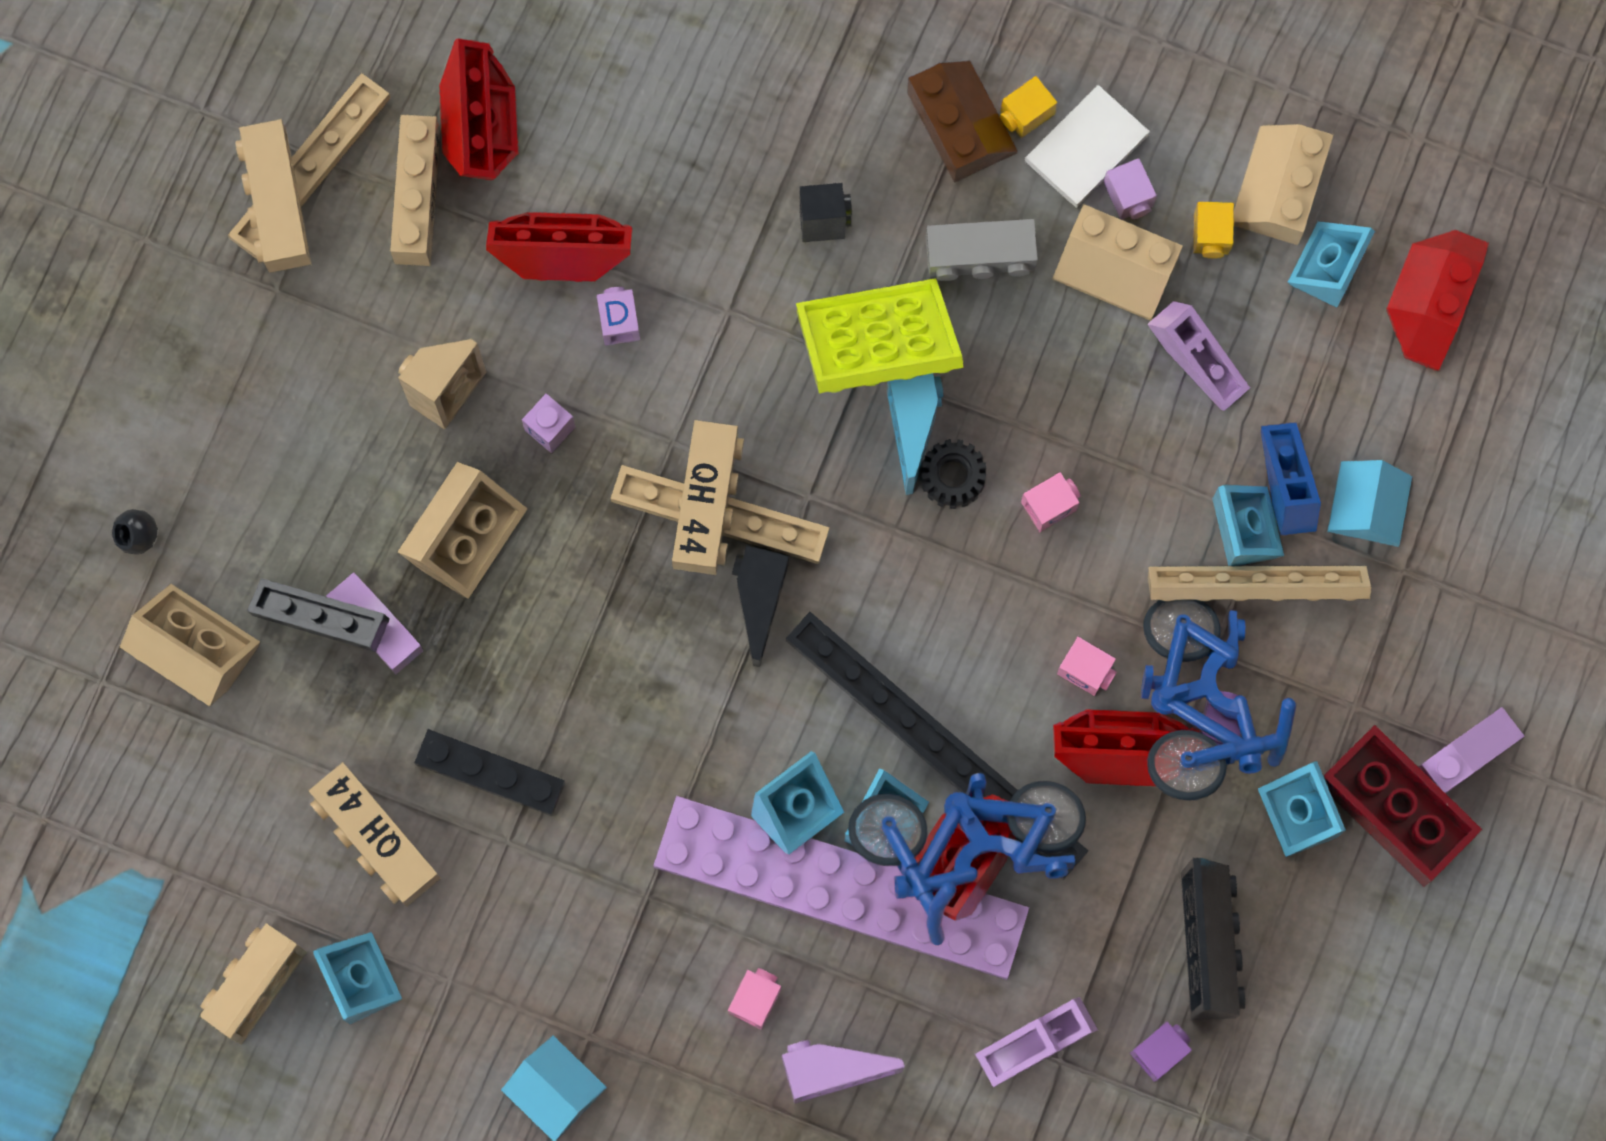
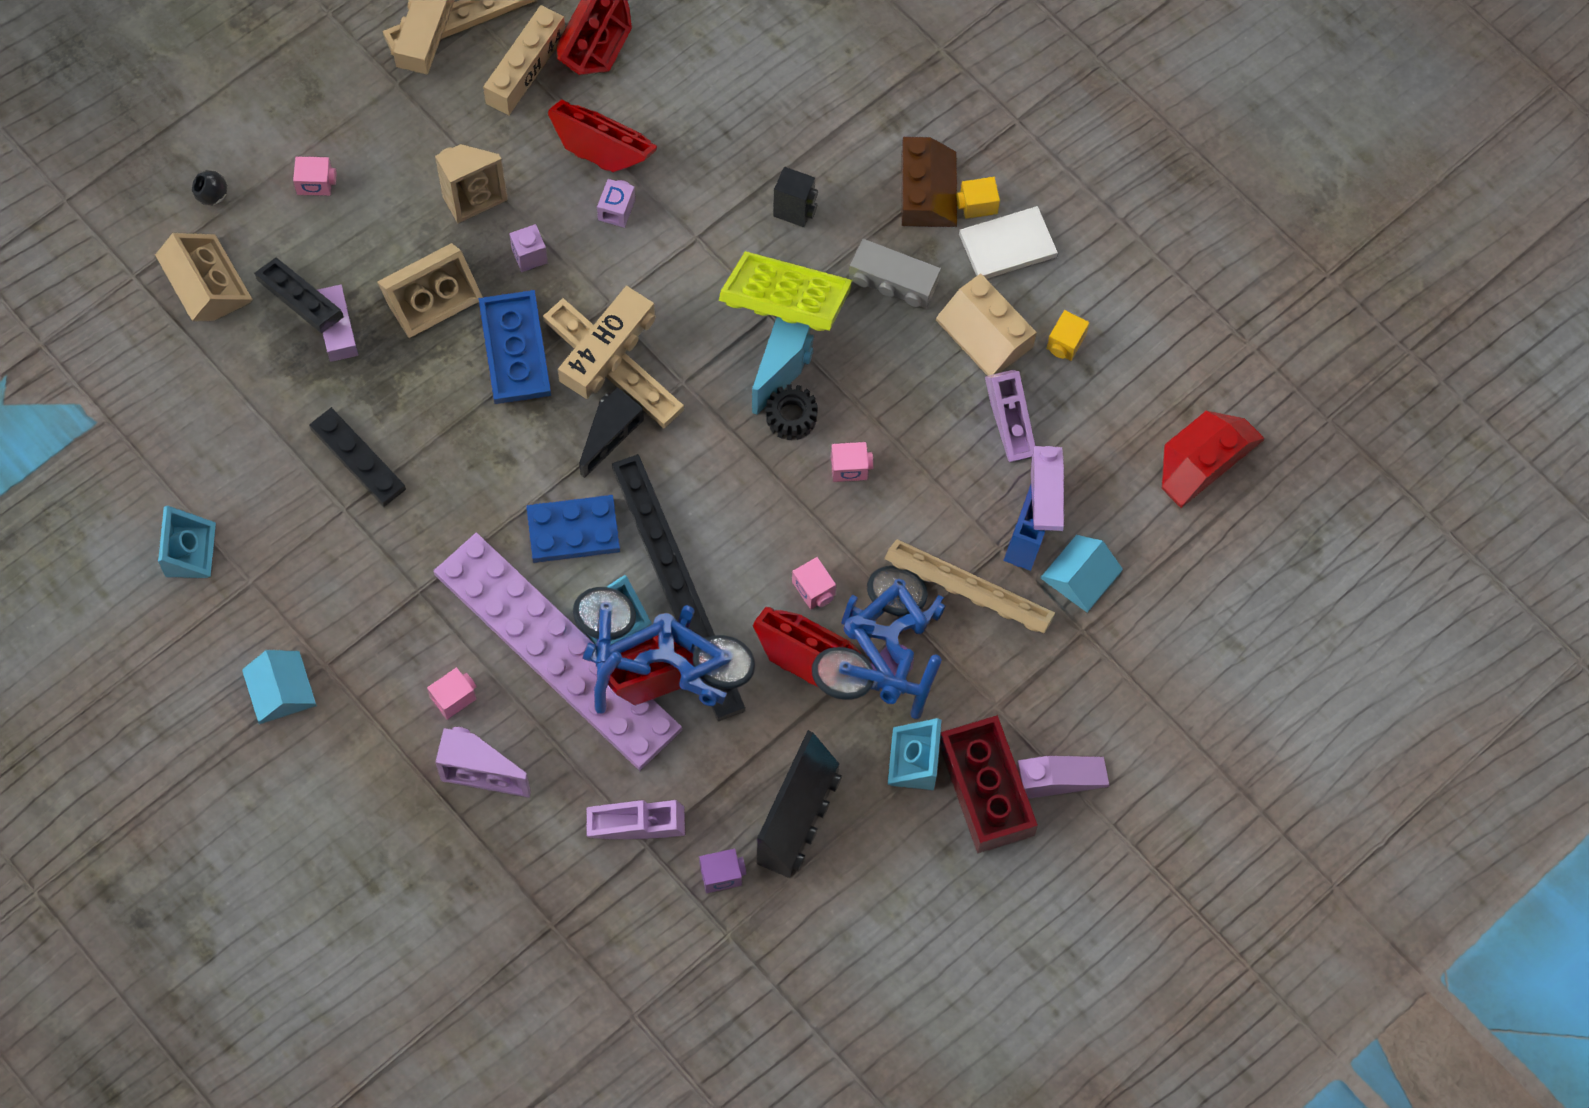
camera: 25 degrees right, 10 degrees down
tan slope [200,923,307,1045] -> none
tan brick [309,762,441,907] -> none
medium azure slope [751,751,844,854] -> none
lavender brick [1104,158,1157,220] -> none
medium azure slope [1212,485,1284,566] -> none
tan slope [1233,124,1333,245] -> none
medium azure slope [1288,221,1375,307] -> none
none -> bright pink brick [293,157,336,196]
none -> blue plate [478,290,551,404]
none -> blue plate [526,495,620,563]
none -> lavender slope [1031,446,1064,531]

